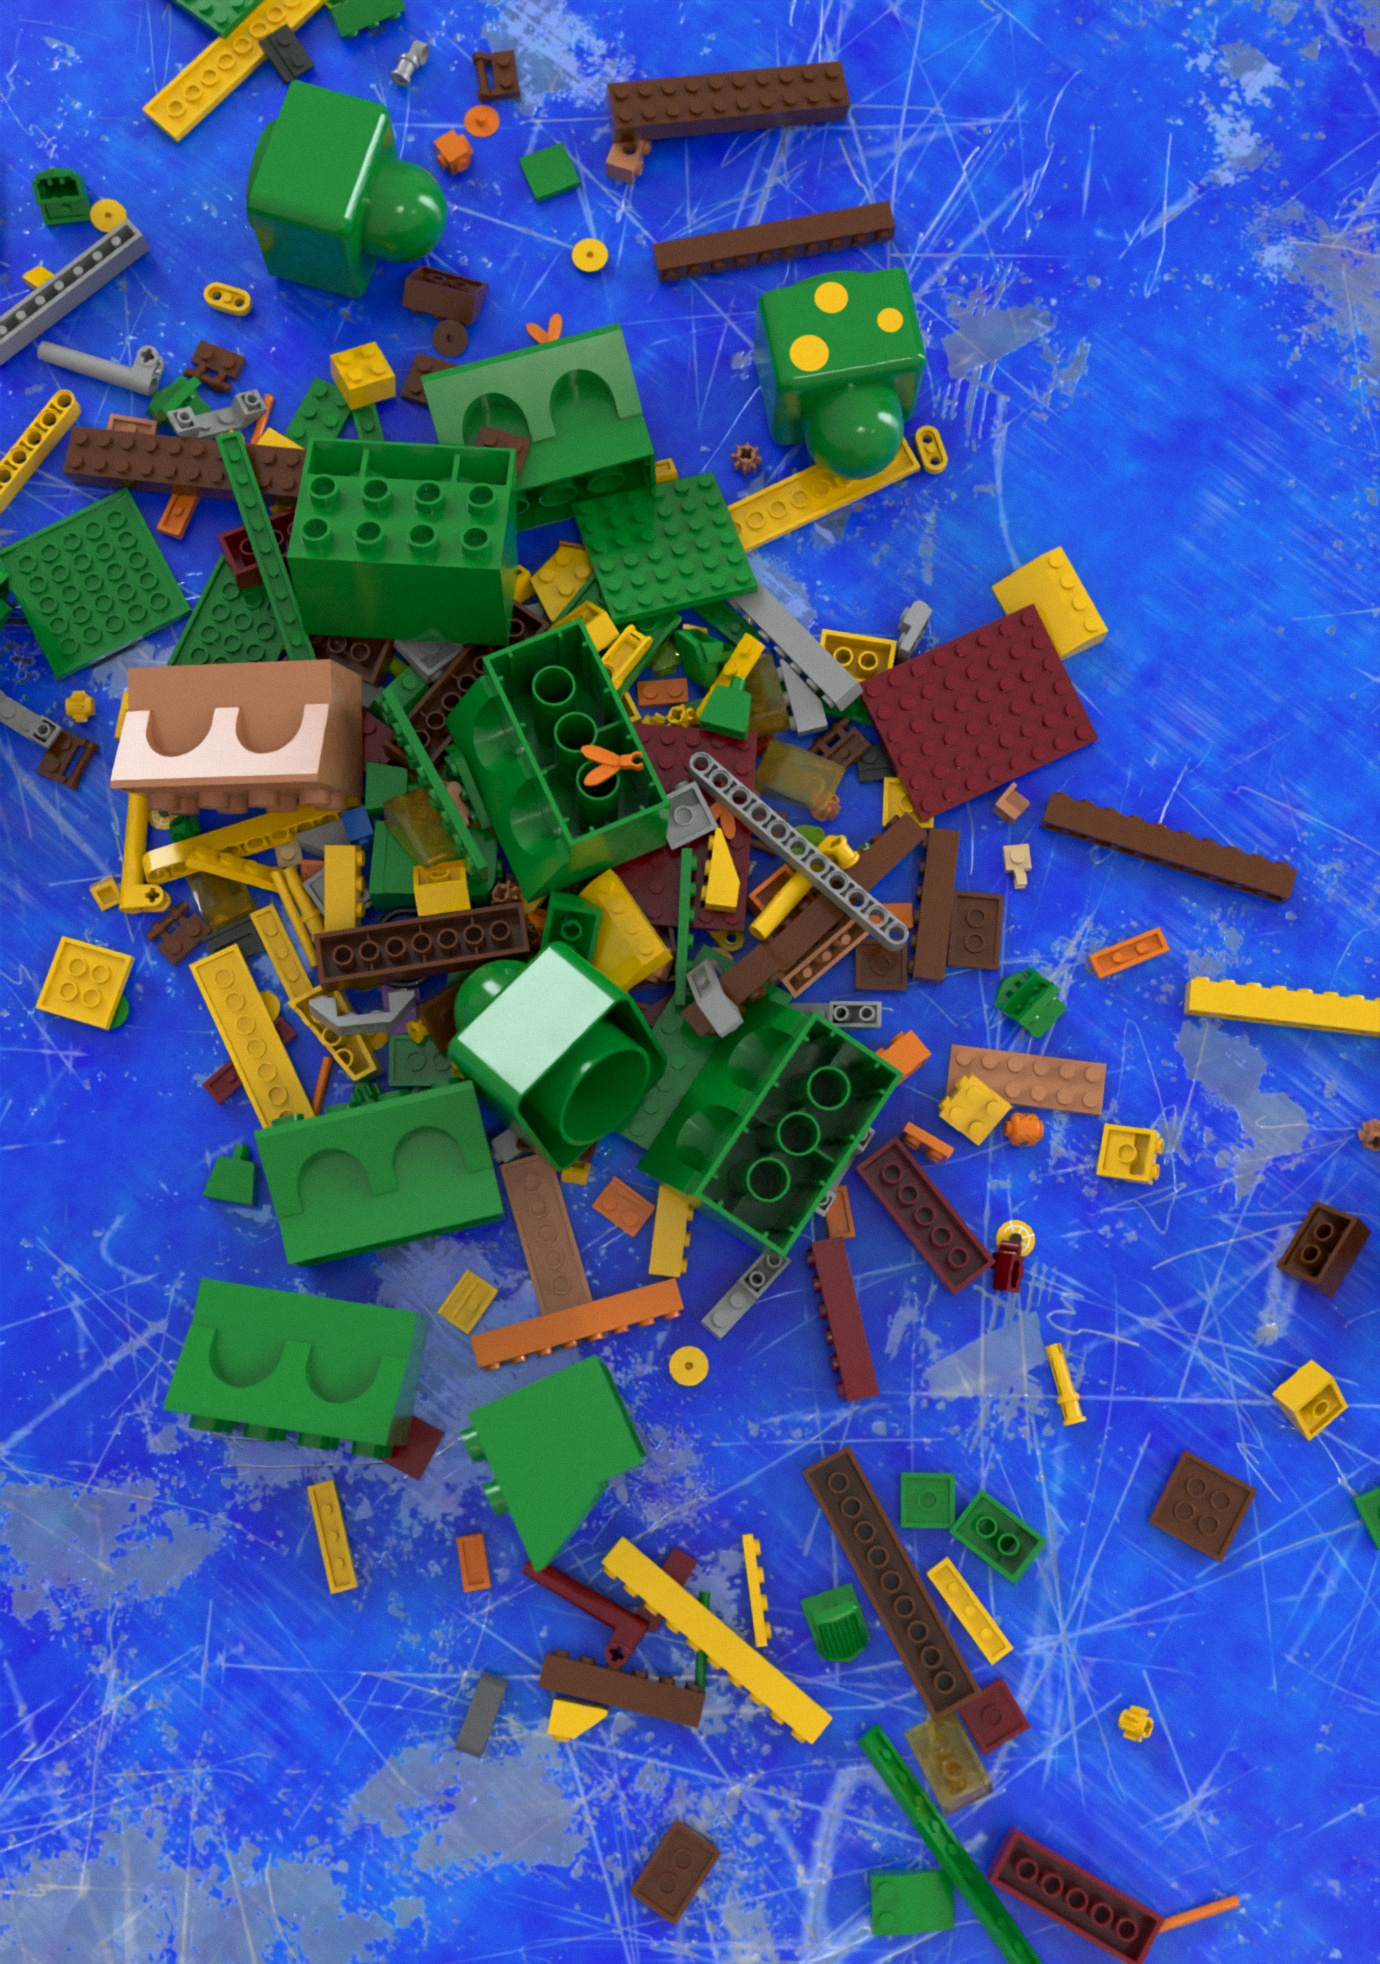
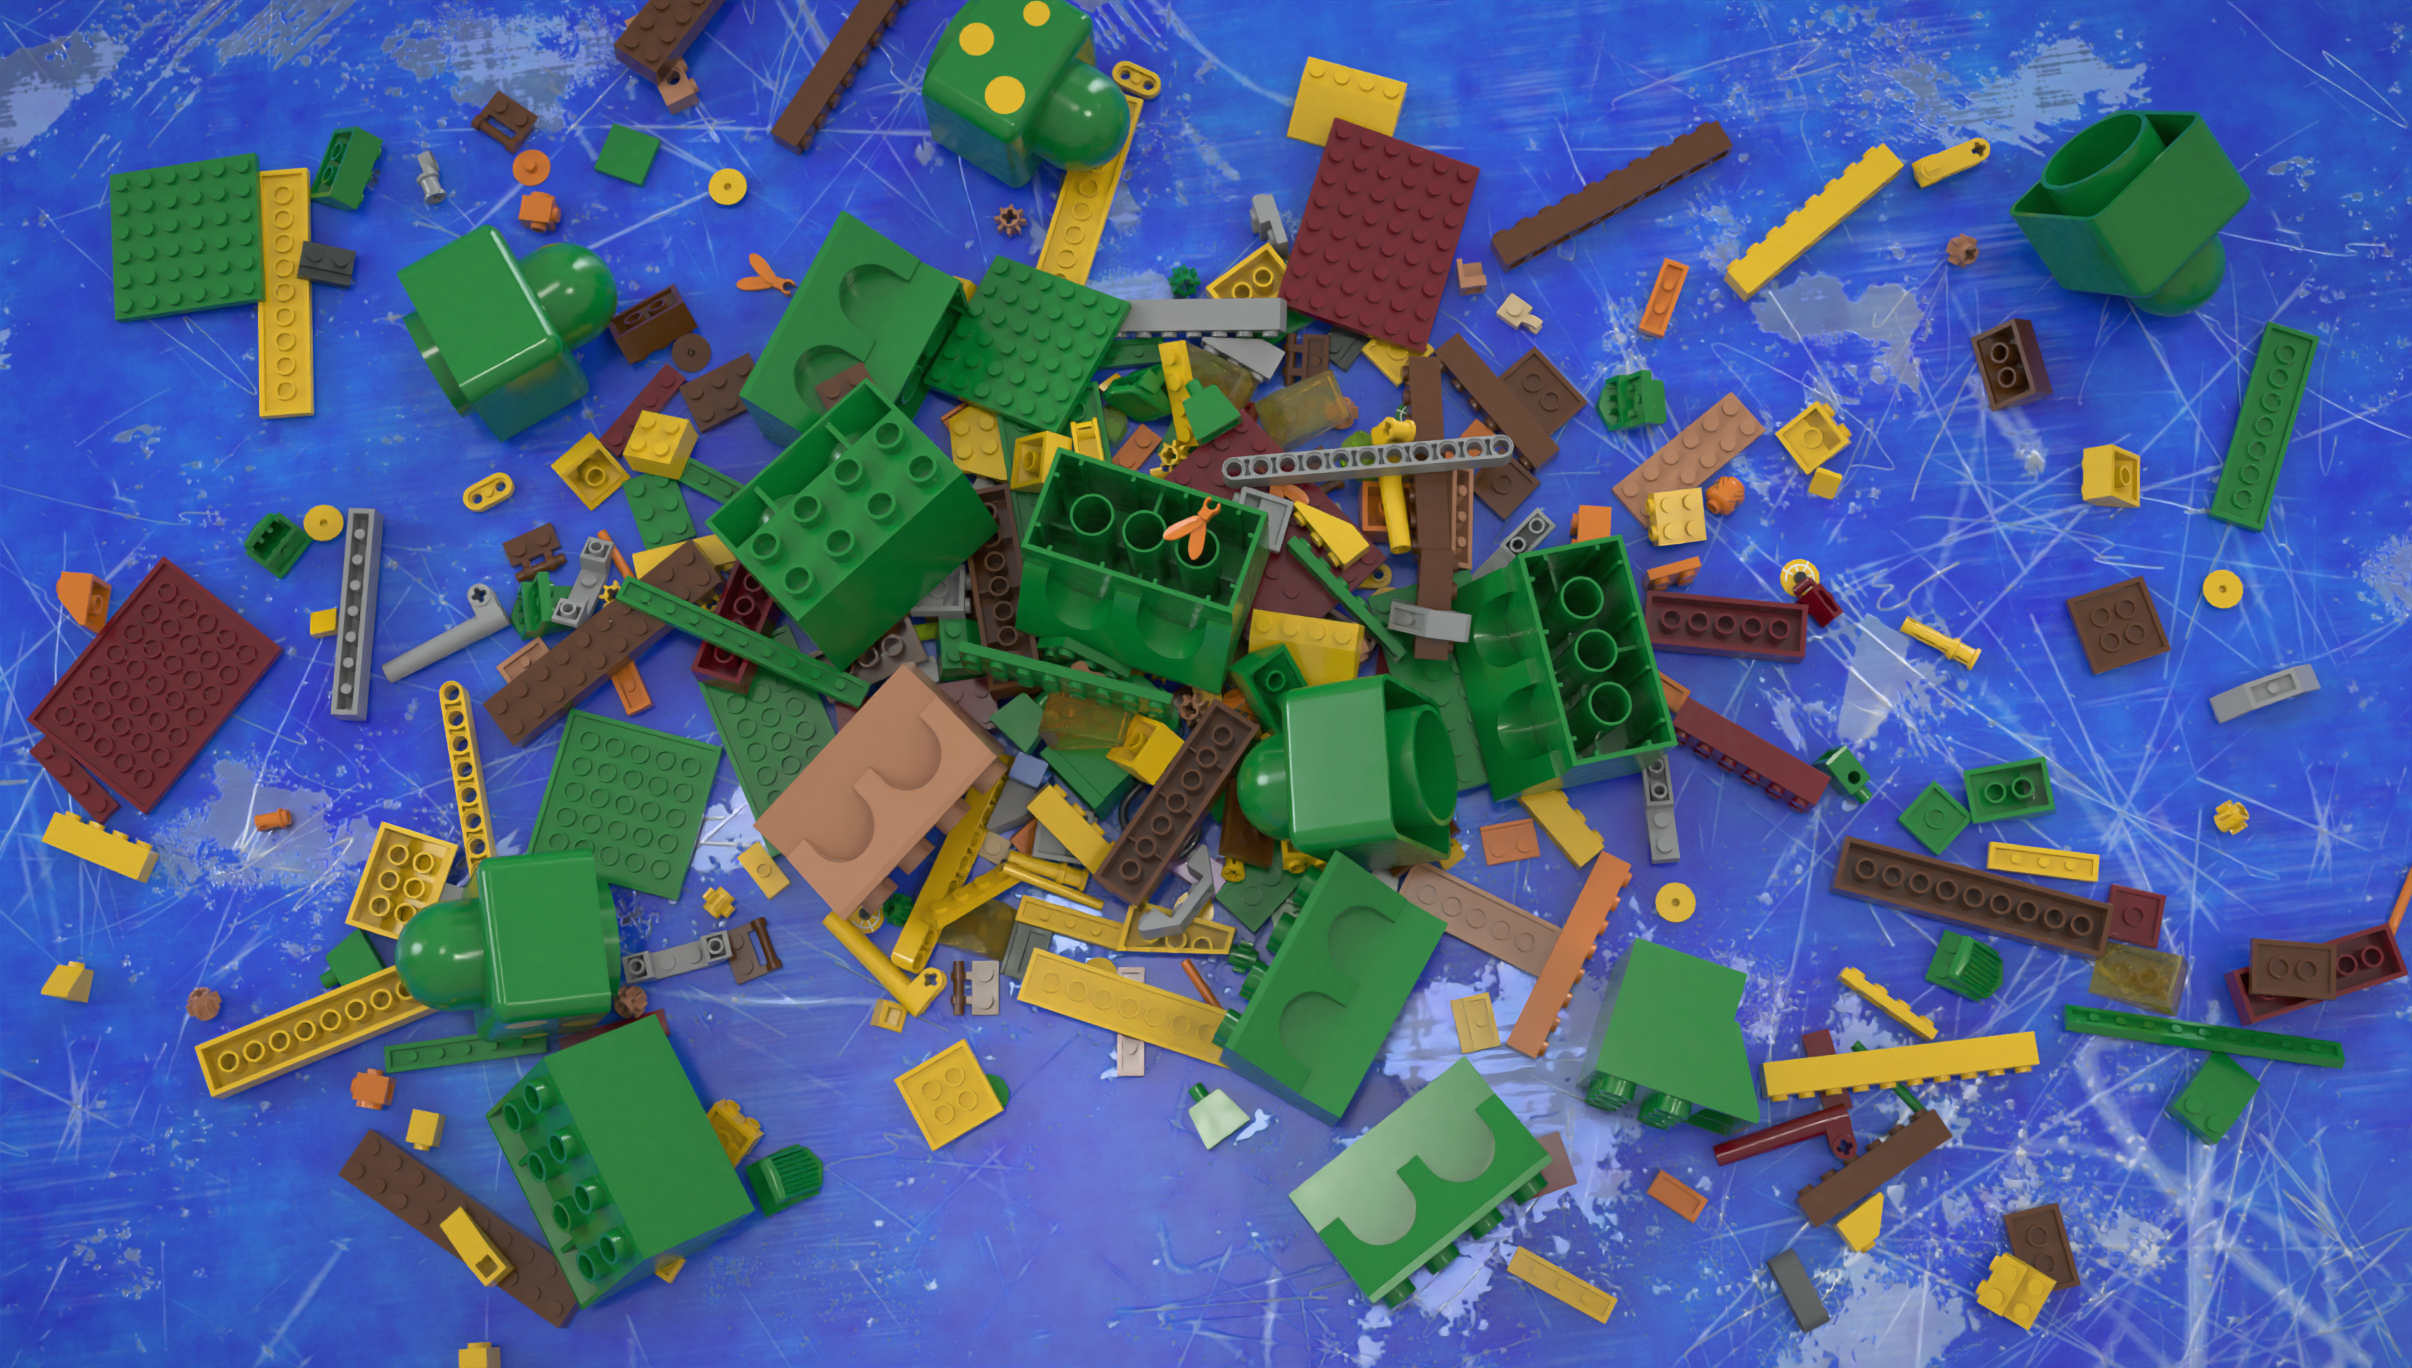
camera: 40 degrees left, 0 degrees up
none -> yellow slope [551,432,631,511]
none -> dark red plate [599,363,688,459]
none -> green gear [1167,264,1201,298]
none -> yellow slope [1808,467,1843,500]
none -> green torso [1811,745,1873,805]
none -> yellow plate [1975,1252,2057,1330]
none -> yellow piece [2203,570,2243,609]
none -> light grey slope [2209,664,2321,724]
none -> reddish brown plate [2249,938,2337,1001]

